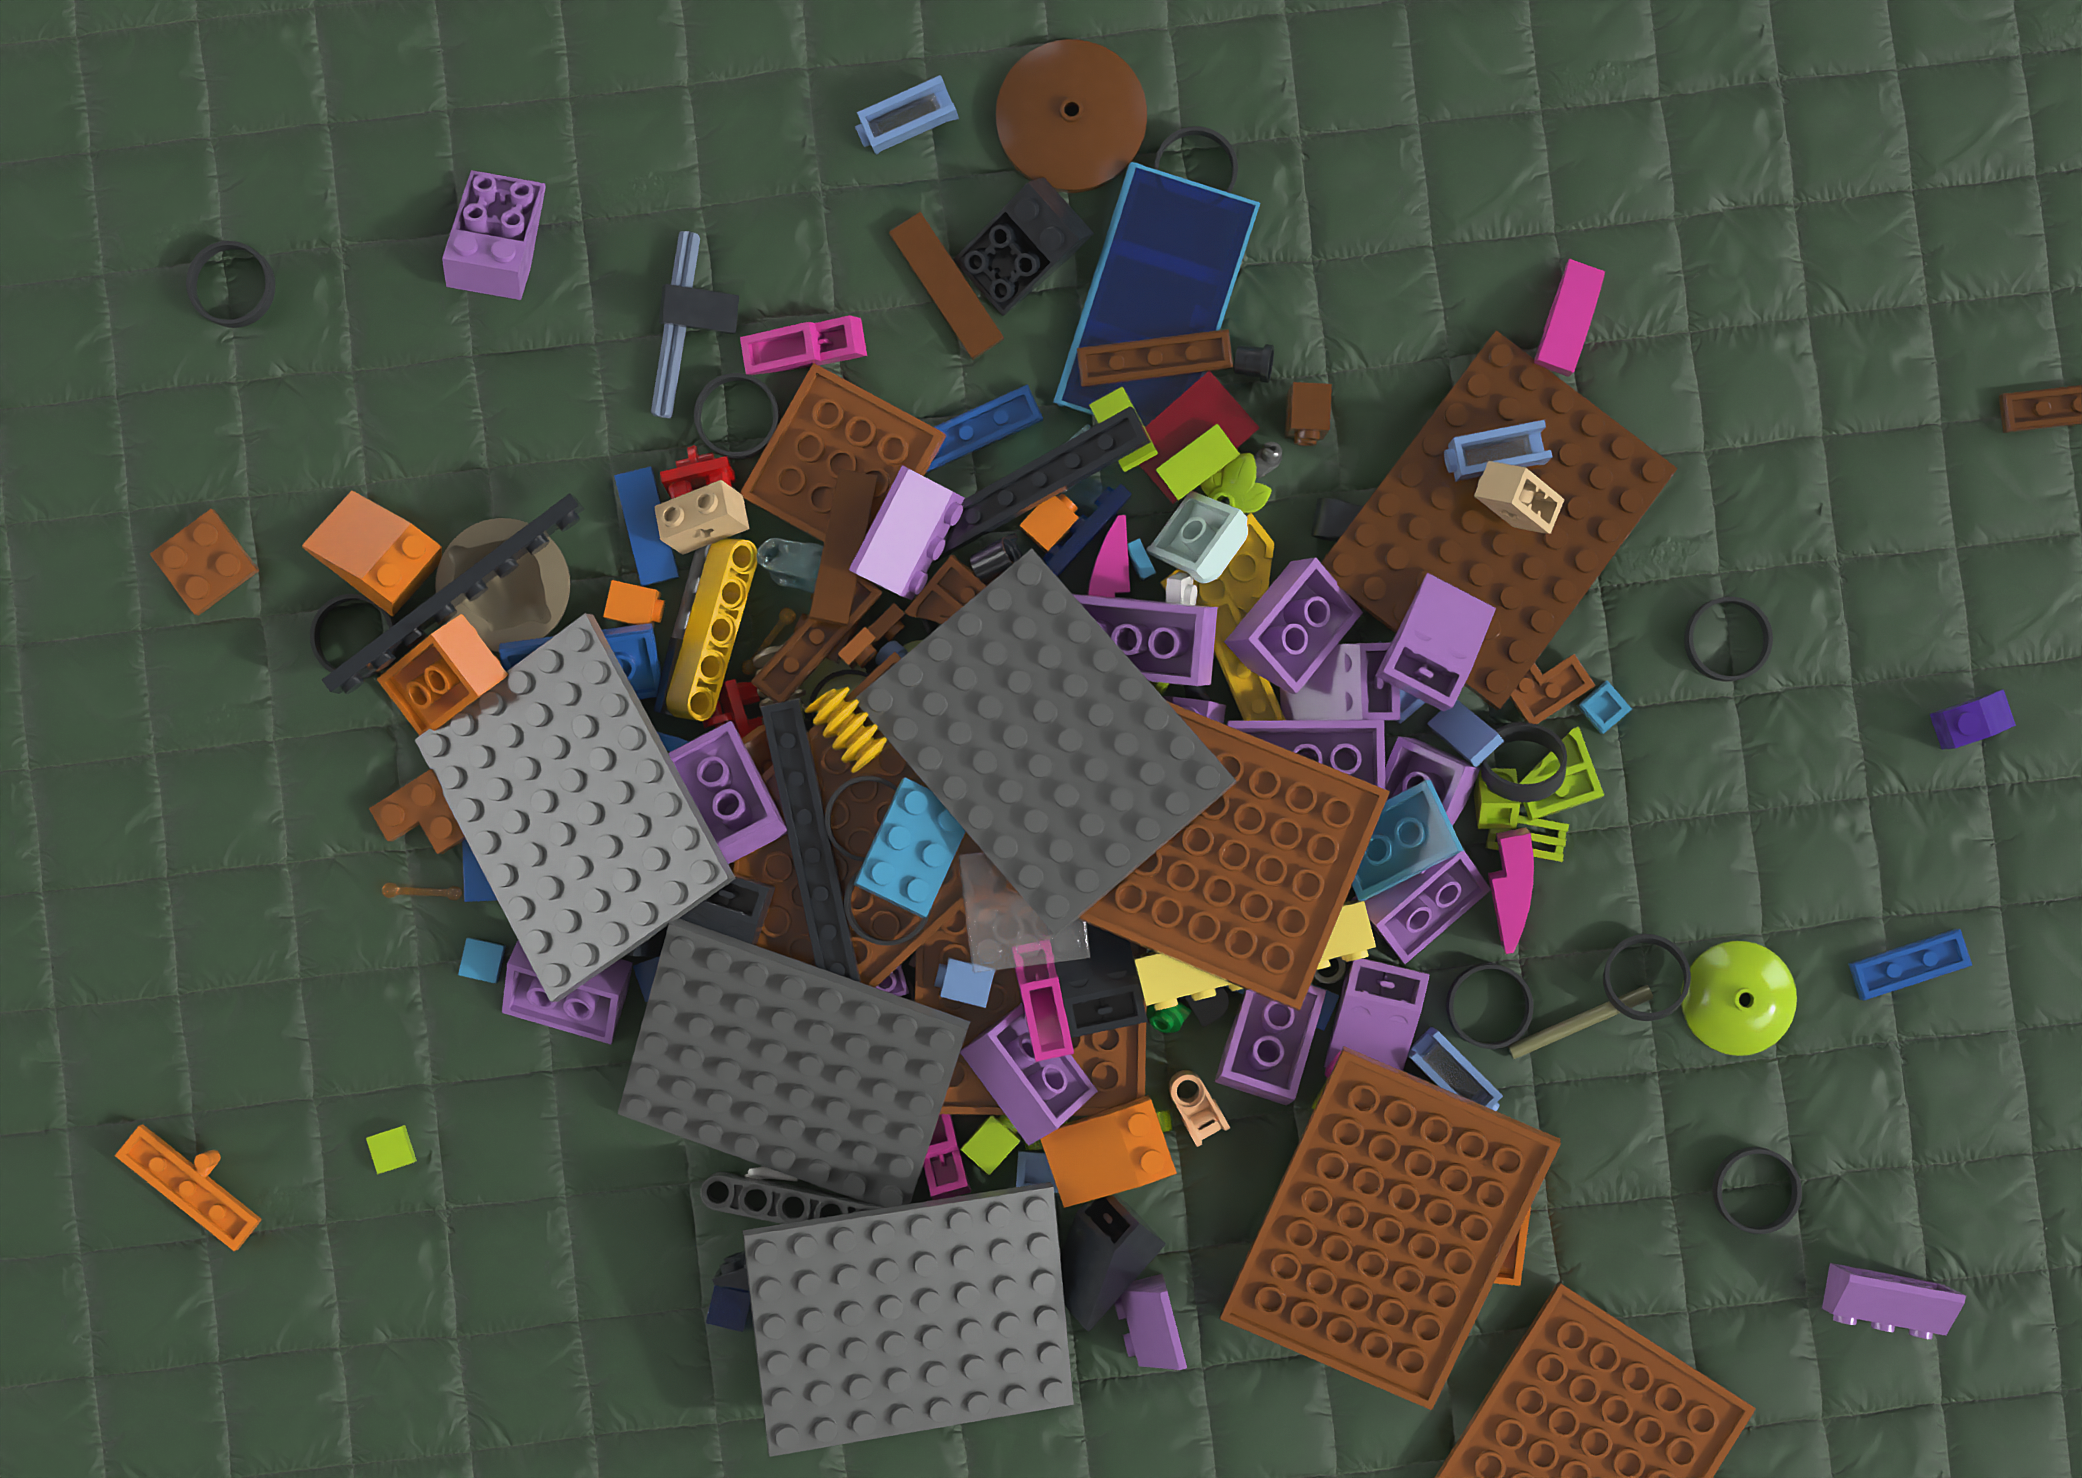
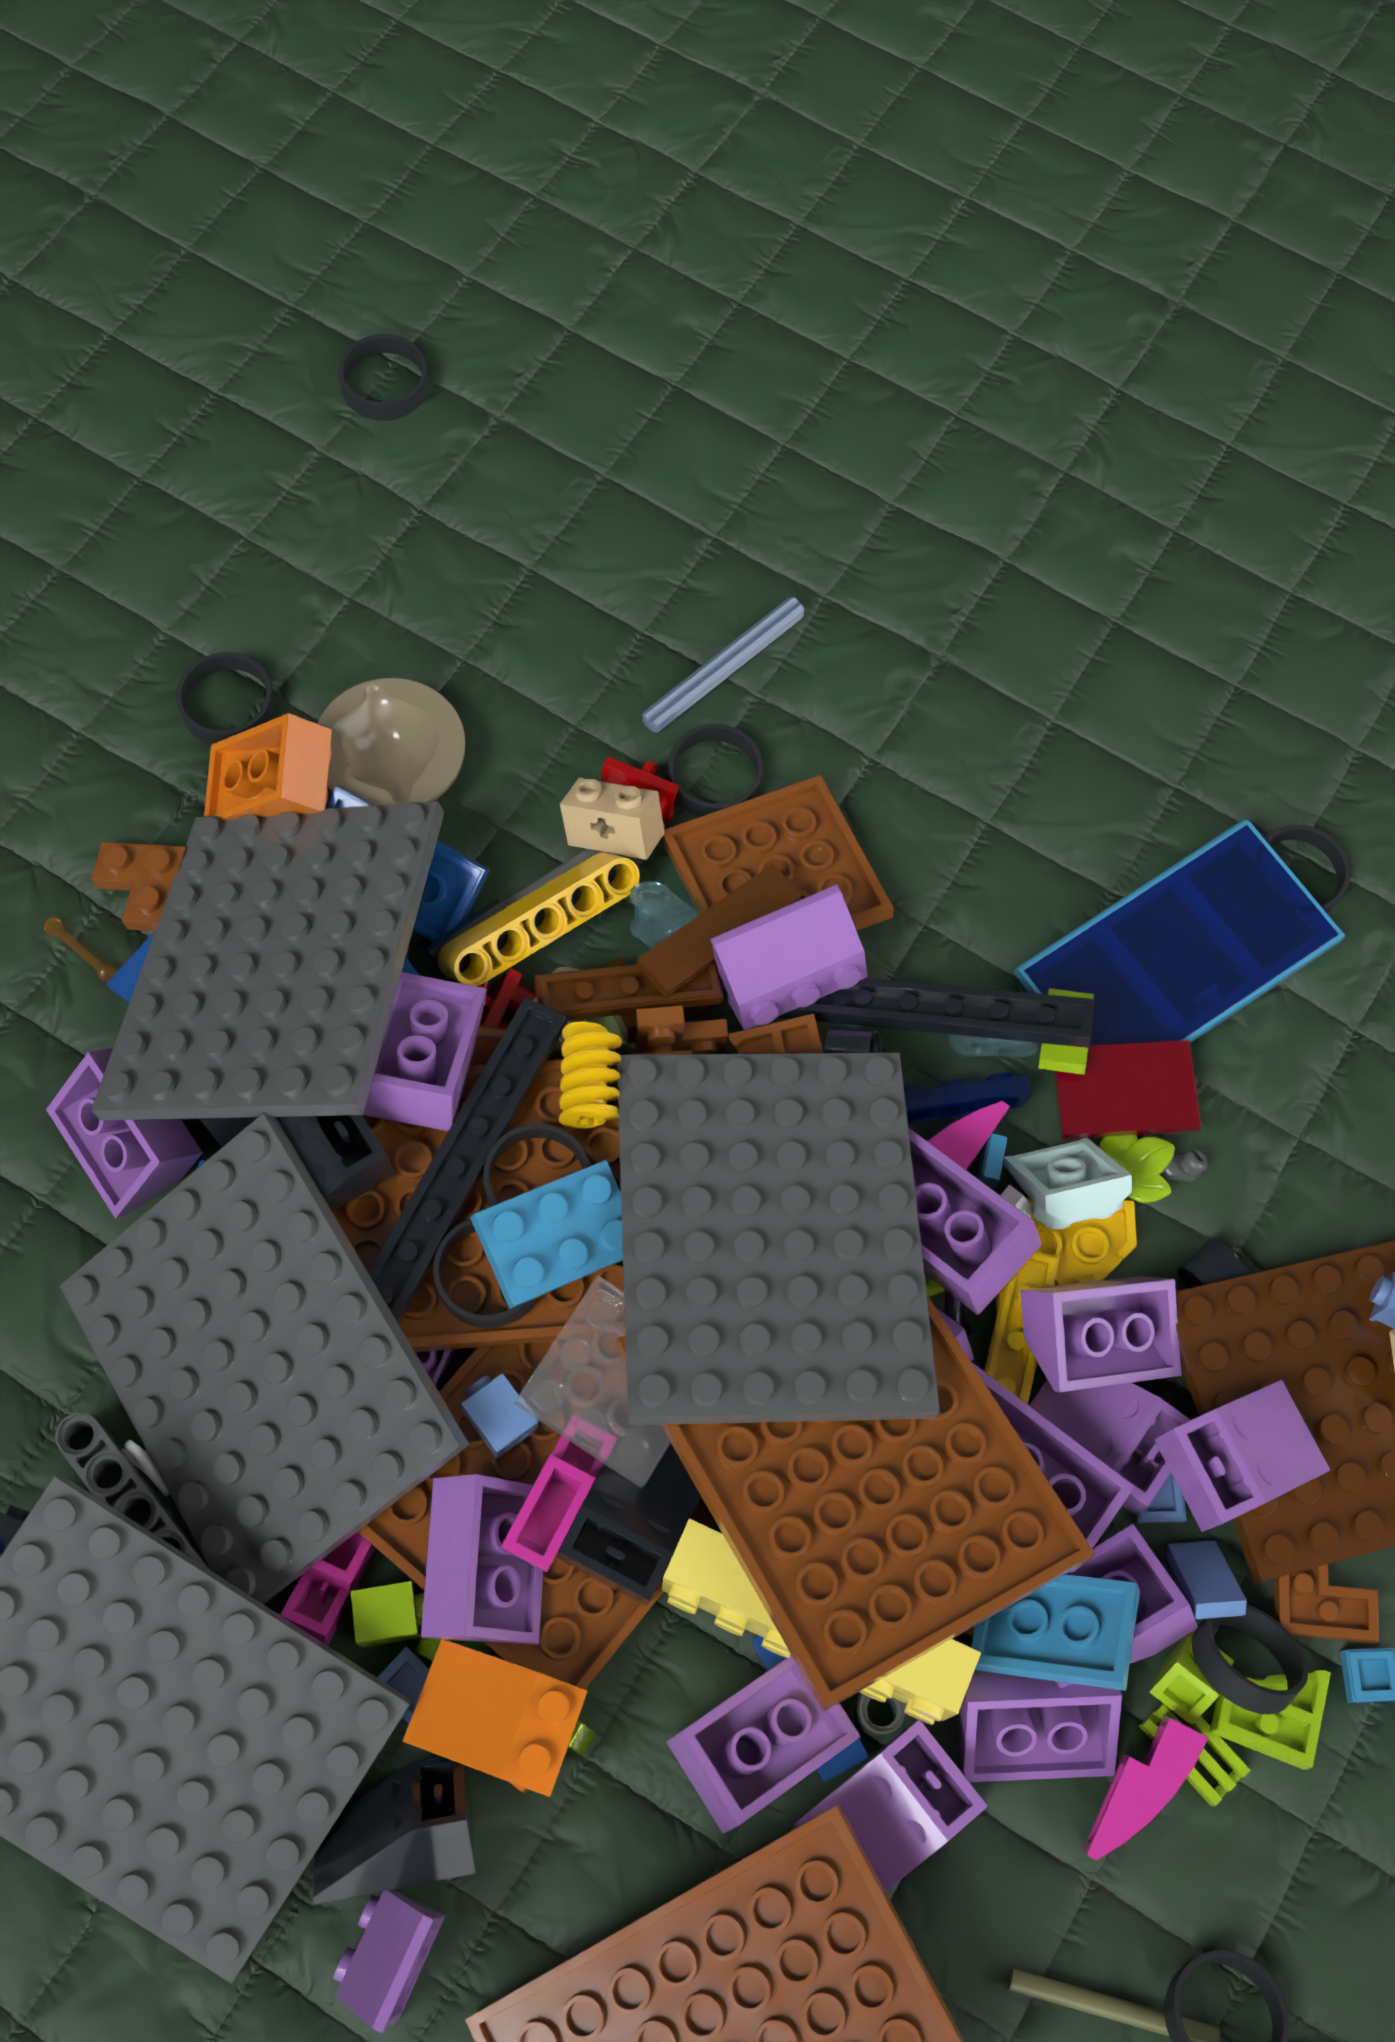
camera: 30 degrees right, 20 degrees down
dark orange plate [150,509,259,616] -> none
orange slope [302,491,442,617] -> none
black plate [322,493,585,695] -> none
medium lavender slope [442,170,546,300] -> none
dark azure tile [458,937,506,983] -> none
orange brick [603,580,665,628] -> none
blue tile [614,466,680,587] -> none
black tile [659,284,739,334] -> none
dark pink slope [740,315,867,375] -> none
medium blue window [855,75,959,155] -> none
reddish brown tile [889,212,1004,360] -> none
blue tile [925,384,1043,474] -> none
black slope [953,177,1094,316] -> none
reddish brown dish [996,39,1147,193] -> none
orange brick [1020,493,1079,555] -> none
reddish brown tile [1077,329,1233,387] -> none
green plate [1146,1000,1192,1033] -> none
lime tile [1156,424,1240,501] -> none
light nougat piece [1169,1070,1230,1147] -> none
black tile [1184,987,1229,1028] -> none
black piece [1234,344,1274,383] -> none
reddish brown brick [1285,382,1332,446] -> none
window [1407,1027,1503,1111] -> none
black tyre [1446,963,1533,1049] -> none

